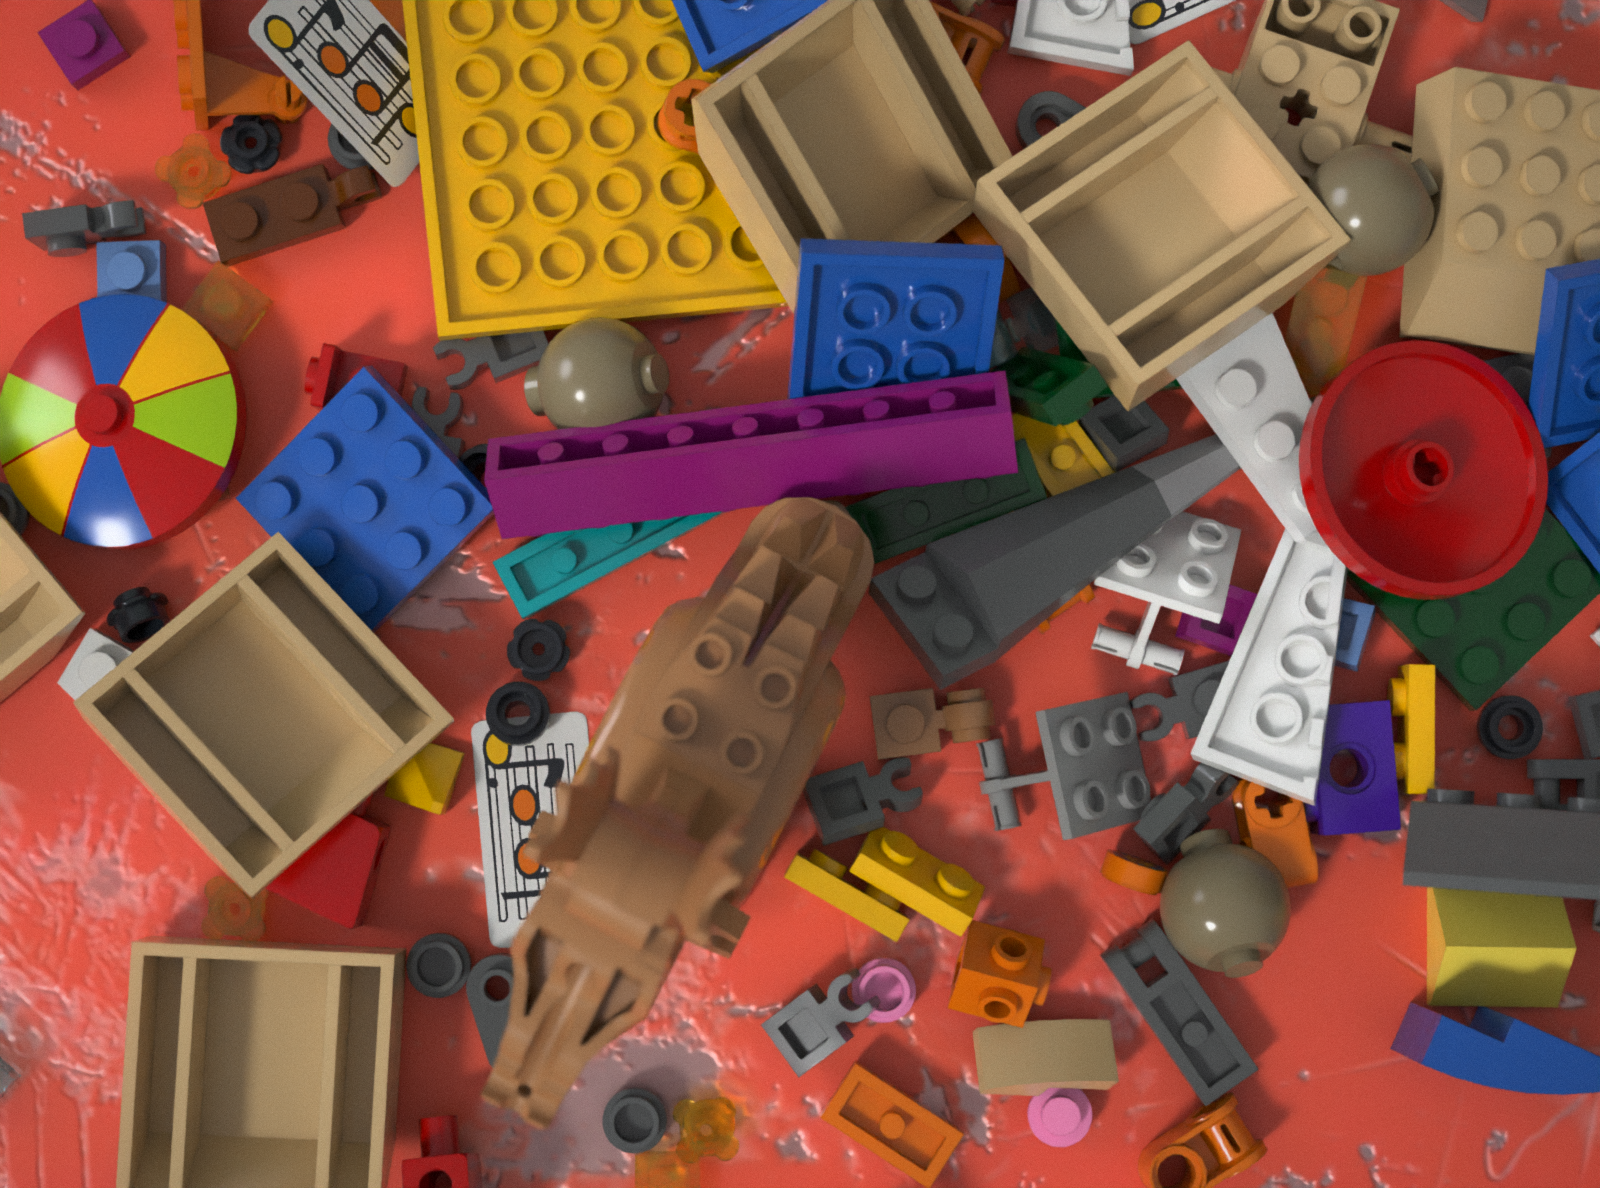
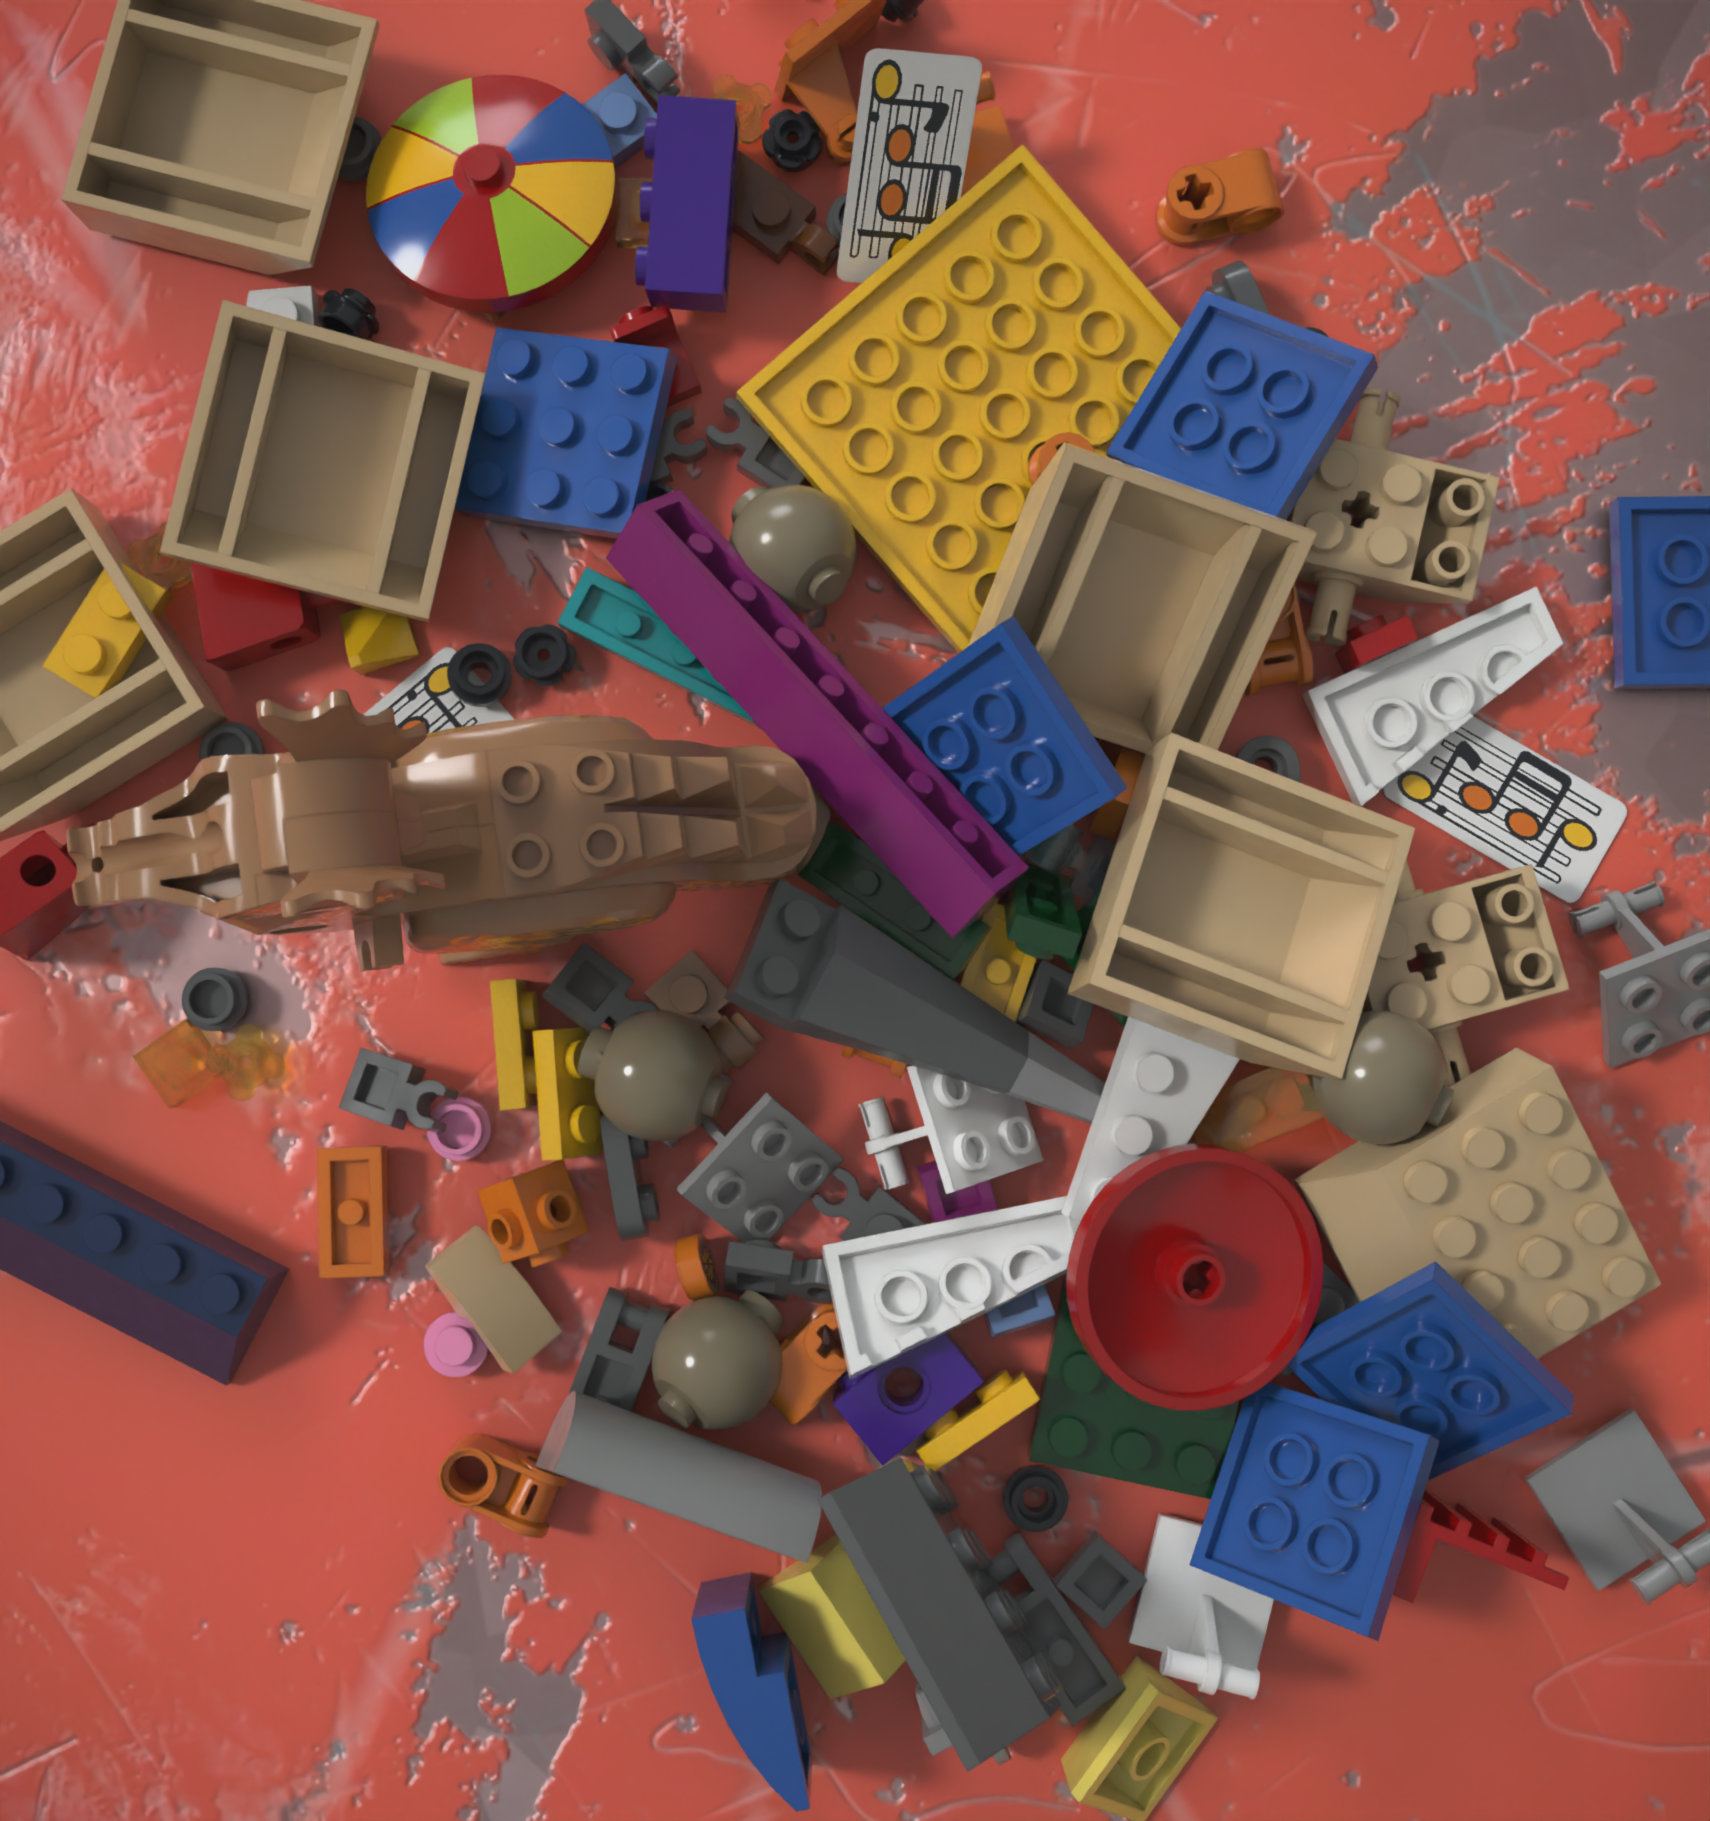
camera: 55 degrees right, 0 degrees up
none -> yellow plate [42,562,174,698]
none -> light grey brick [535,1391,822,1563]
none -> dark tan brick [578,1010,729,1141]
none -> dark grey plate [601,1113,660,1241]
none -> dark purple brick [635,95,740,313]

